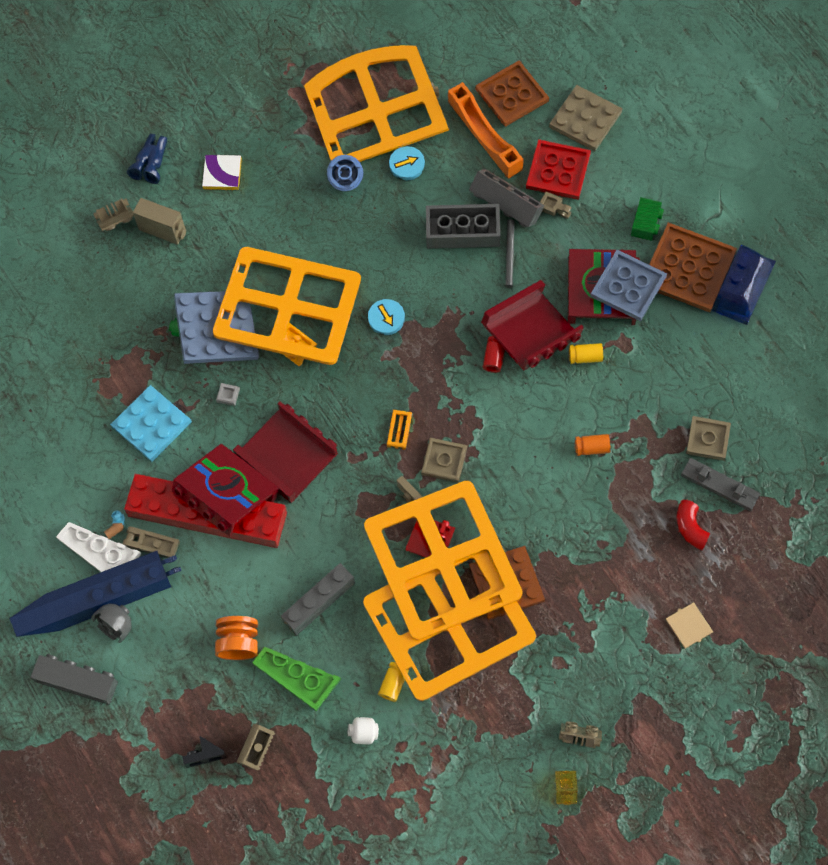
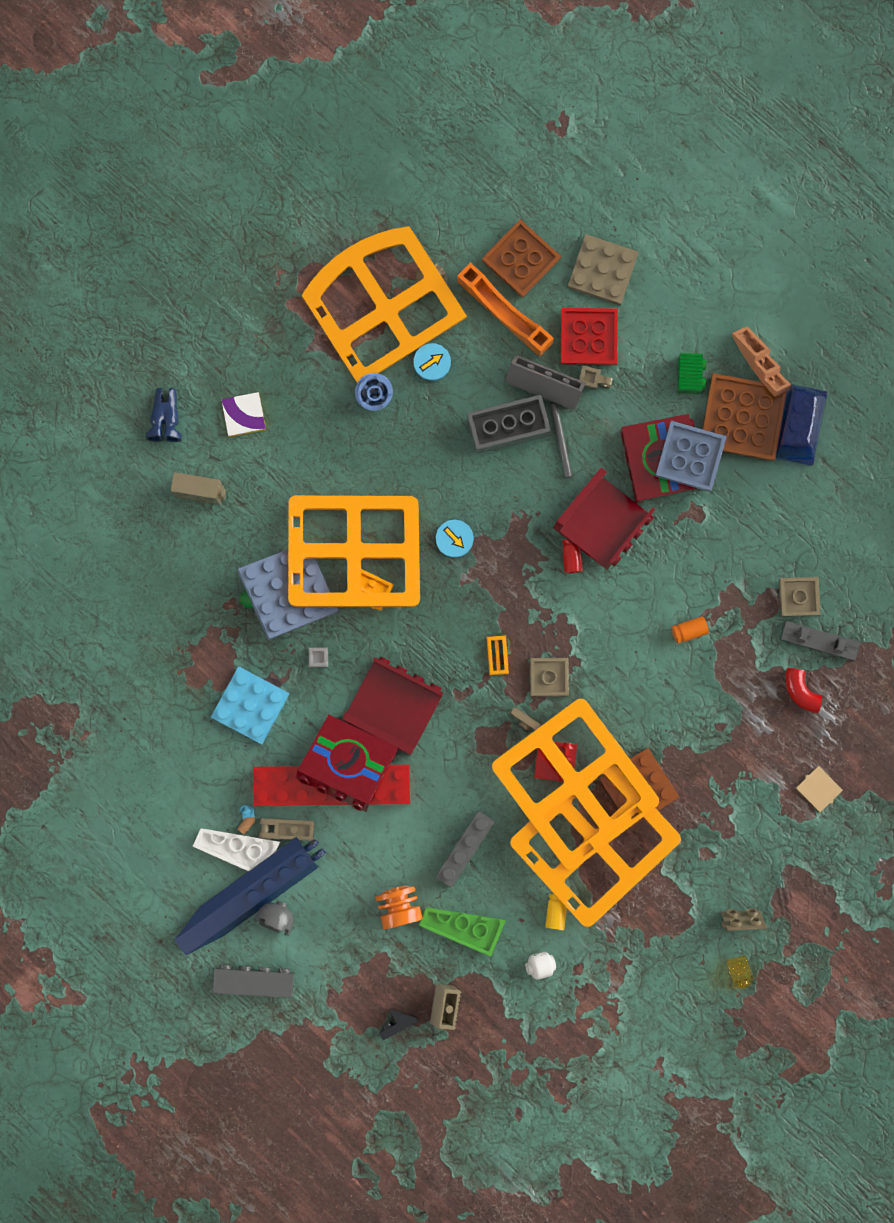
camera: 20 degrees left, 15 degrees up
dark tan hinge [93,198,134,231] -> none
yellow piece [568,343,603,364] -> none
none -> nougat slope [732,326,791,397]

